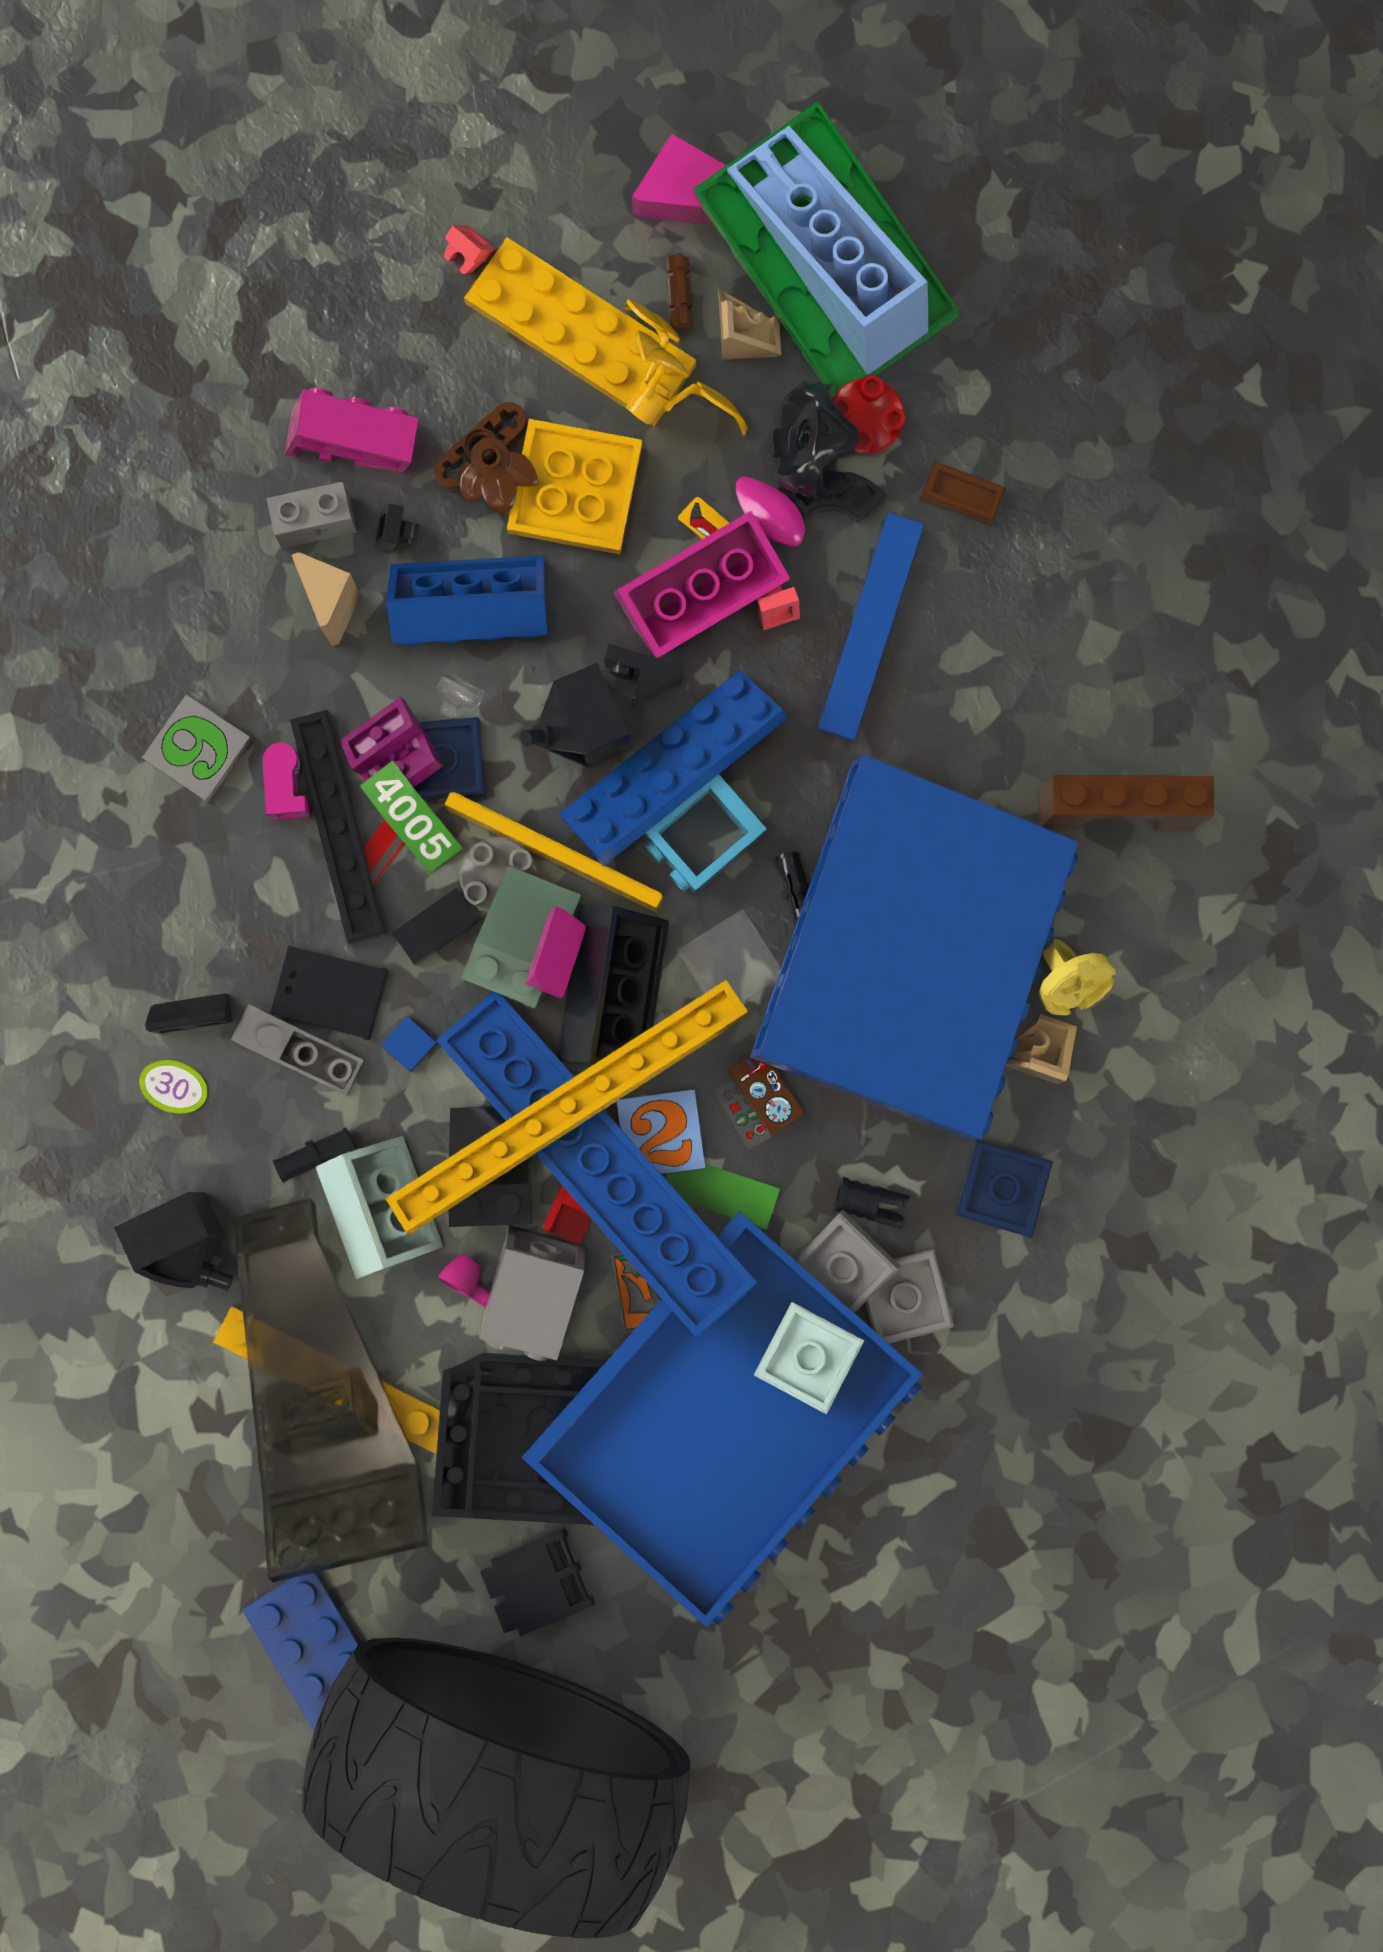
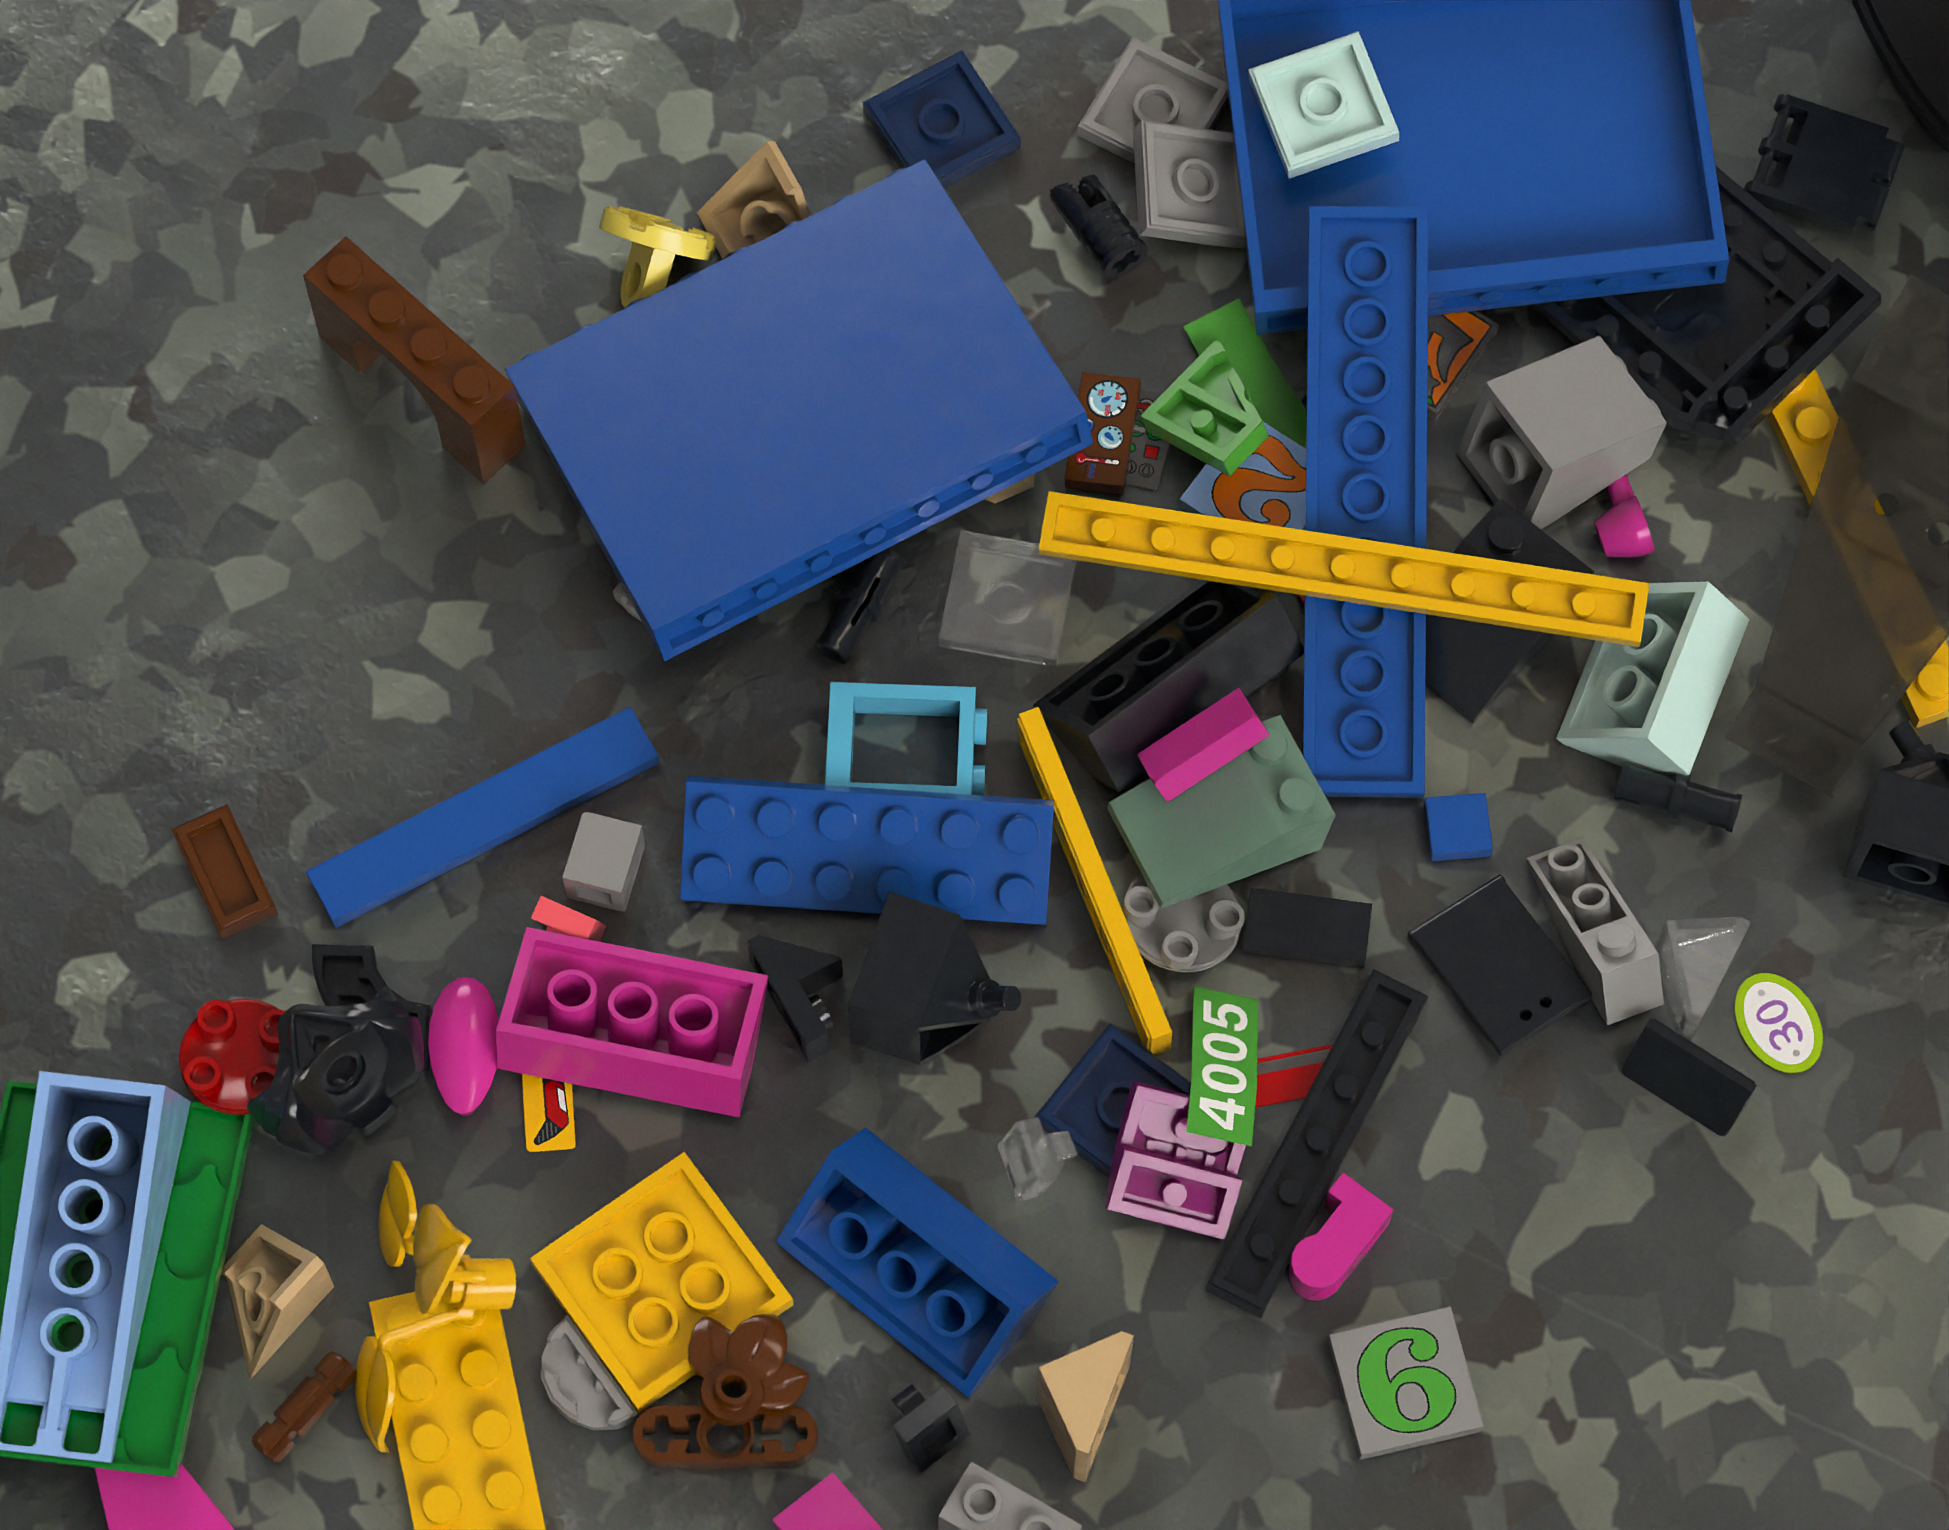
camera: 135 degrees left, 15 degrees down
red panel [542,1186,592,1244] -> none
none -> light grey tile [541,1315,639,1431]
none -> light grey panel [562,812,645,913]
none -> bright green wing [1140,340,1269,476]
none -> clear slope [1655,917,1751,1041]

